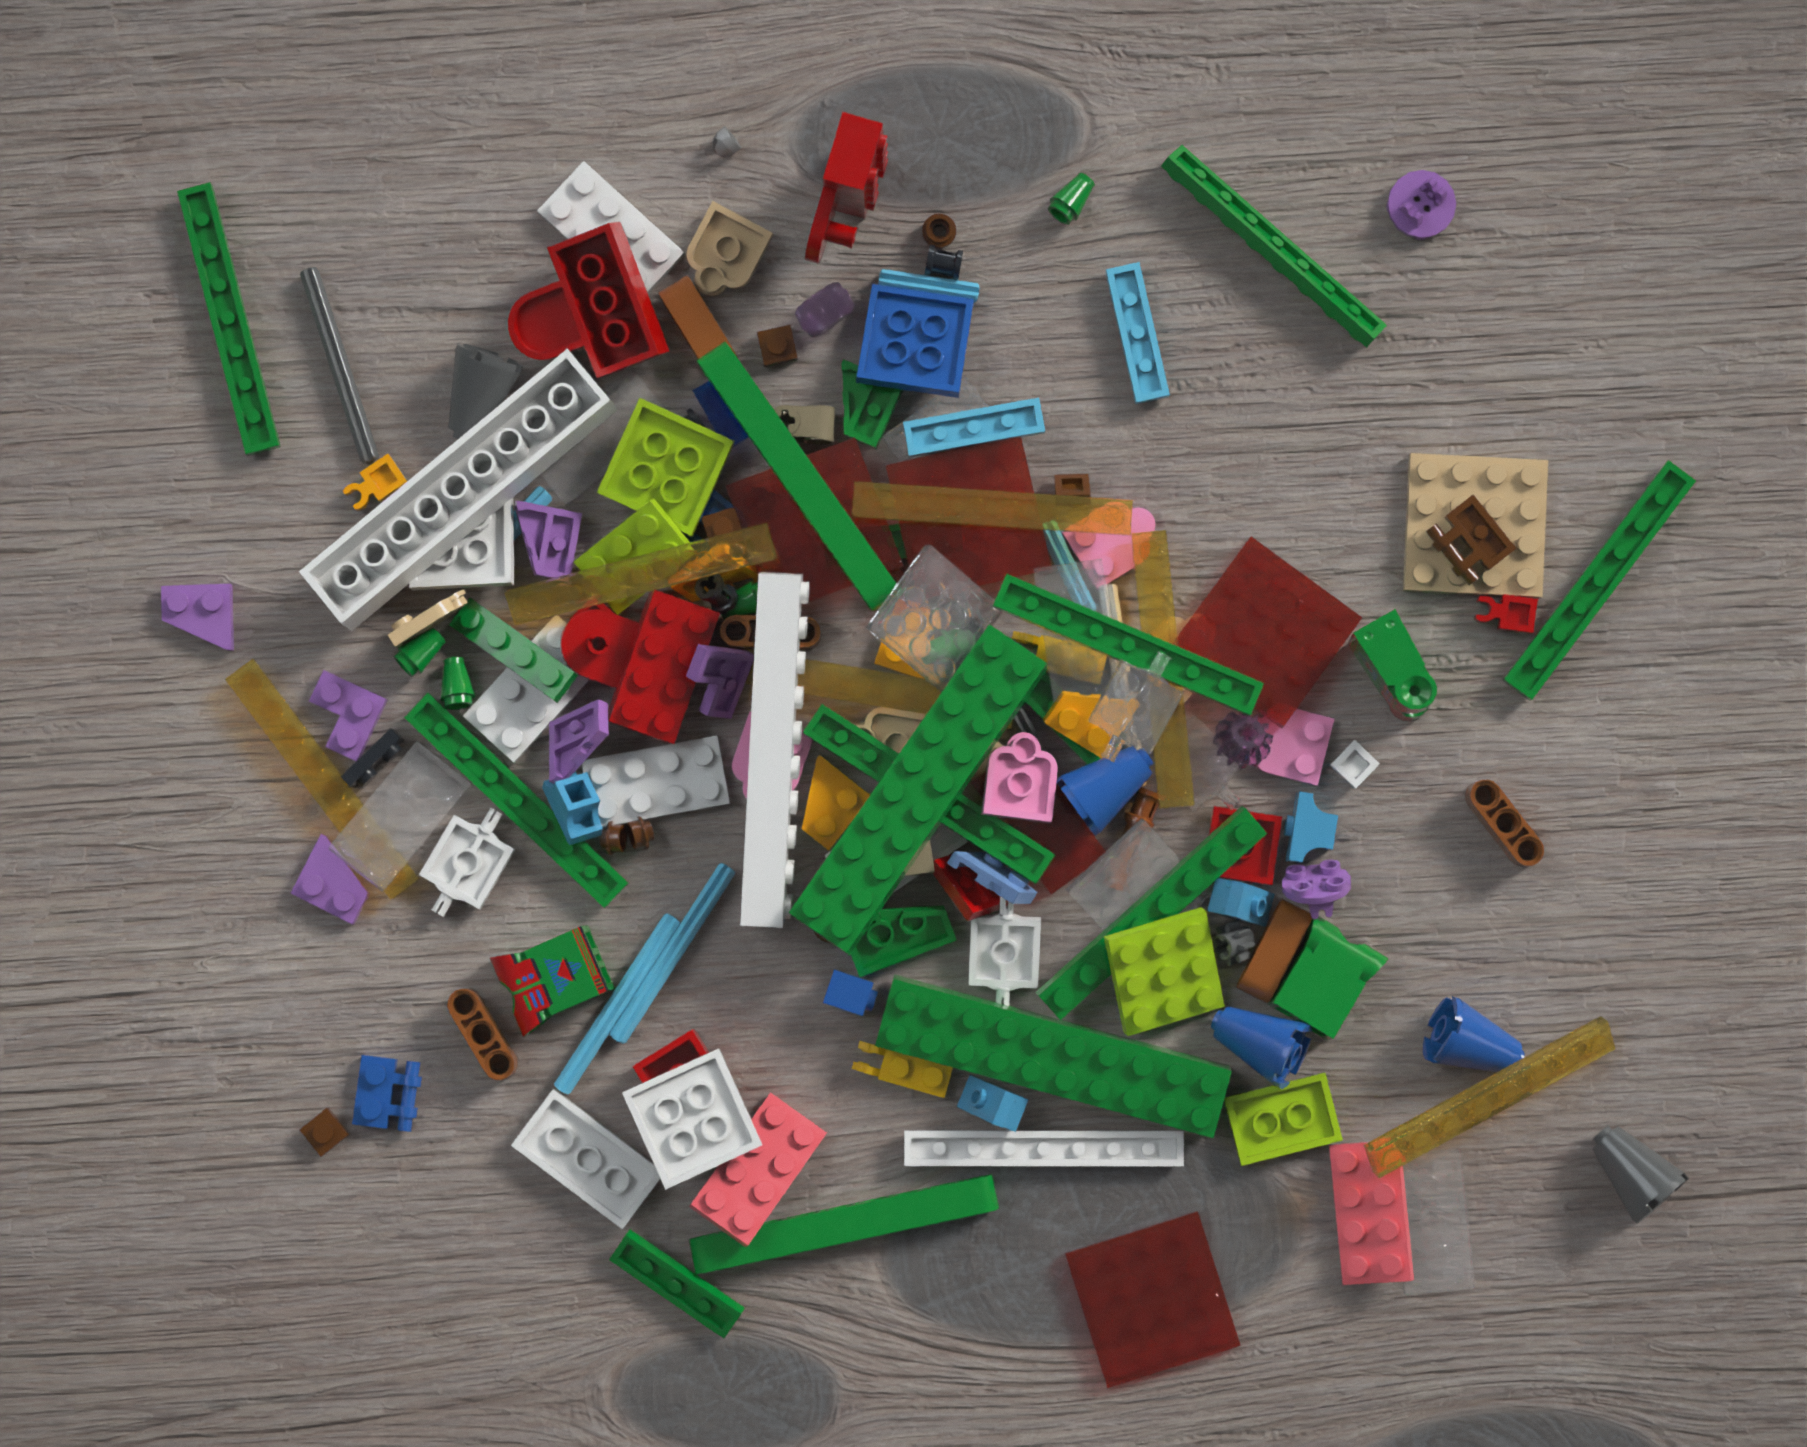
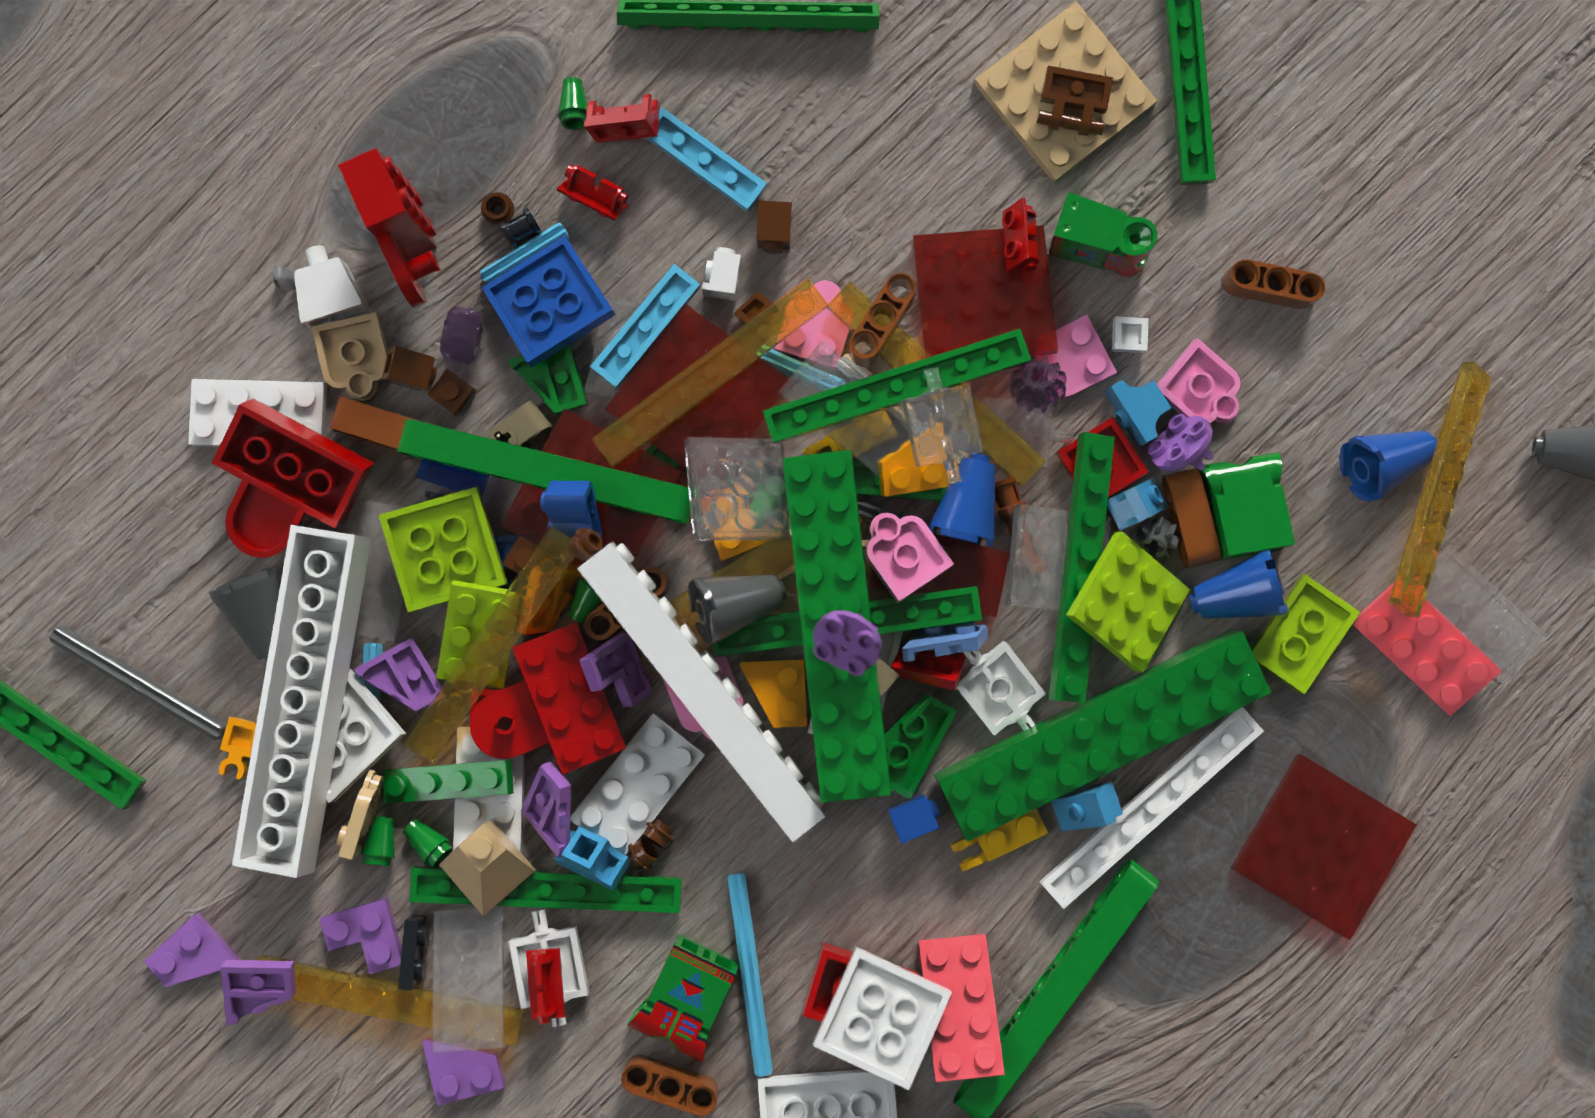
camera: 45 degrees left, 0 degrees up
medium azure axle [610,863,735,1044] -> none
black bush [694,571,739,614] -> none
red plate [1474,594,1538,634] -> none
none -> medium lavender wing [221,960,296,1025]
none -> white torso [294,245,370,330]
none -> reddish brown brick [381,346,437,391]
none -> tan slope [439,819,535,916]
none -> red hinge [526,948,565,1024]
none -> blue brick [541,481,603,550]
none -> red hinge [557,164,629,221]
none -> reddish brown plate [570,527,603,561]
none -> red hinge [584,94,660,143]
none -> dark grey cone [688,575,786,645]
none -> white brick [702,247,742,301]
none -> reddish brown brick [757,201,792,254]
none -> medium lavender plate [813,610,882,676]
none -> dark orange beam [849,273,916,367]
none -> red hinge [1002,197,1039,272]
none -> bright pink plate [1157,338,1240,424]

